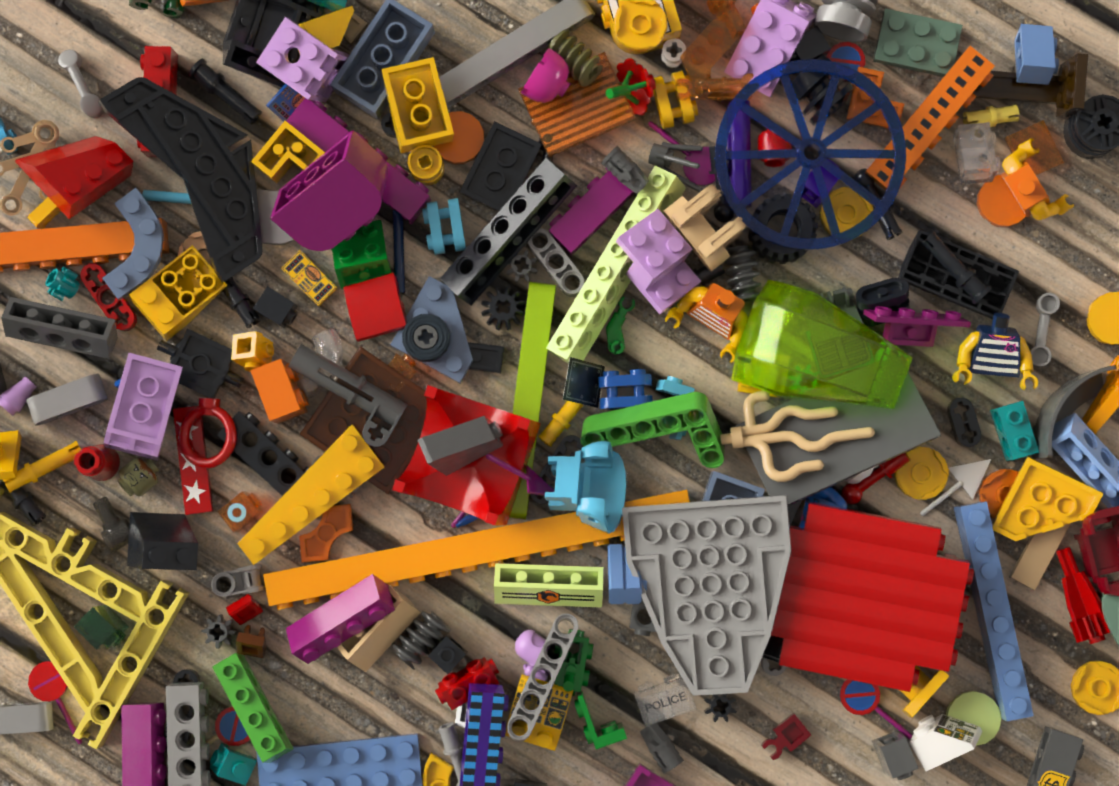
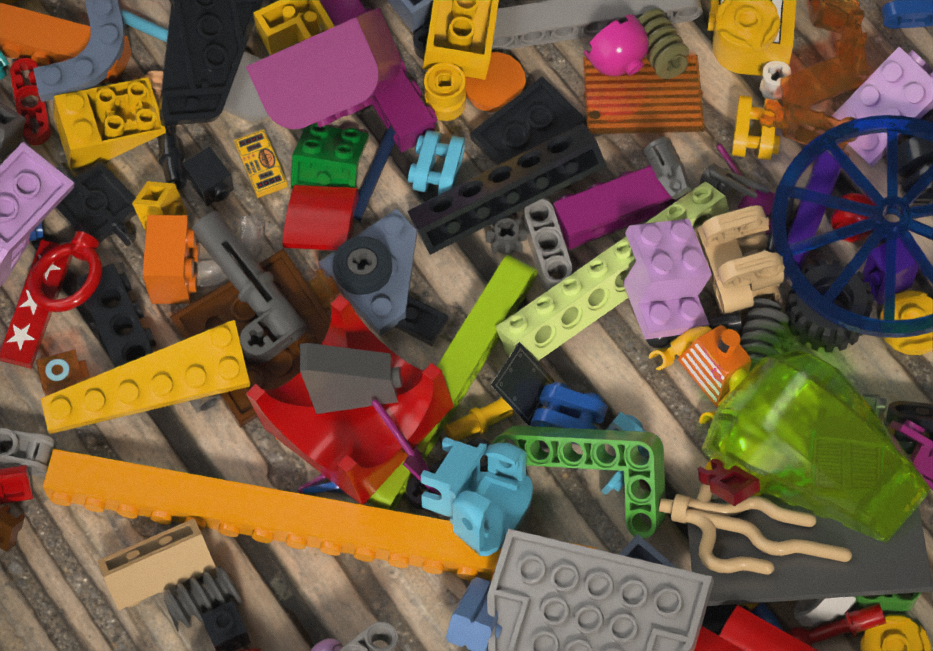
camera: 20 degrees right, 20 degrees down
magenta brick [286,574,395,664] -> none
orange tile [299,504,353,563] -> none
black gear [481,286,526,331] -> none
yellowish green brick [494,563,604,607] -> none
red plant [606,58,656,117] -> none
green arm [606,296,635,355] -> none
none -> dark red plate [698,459,760,506]

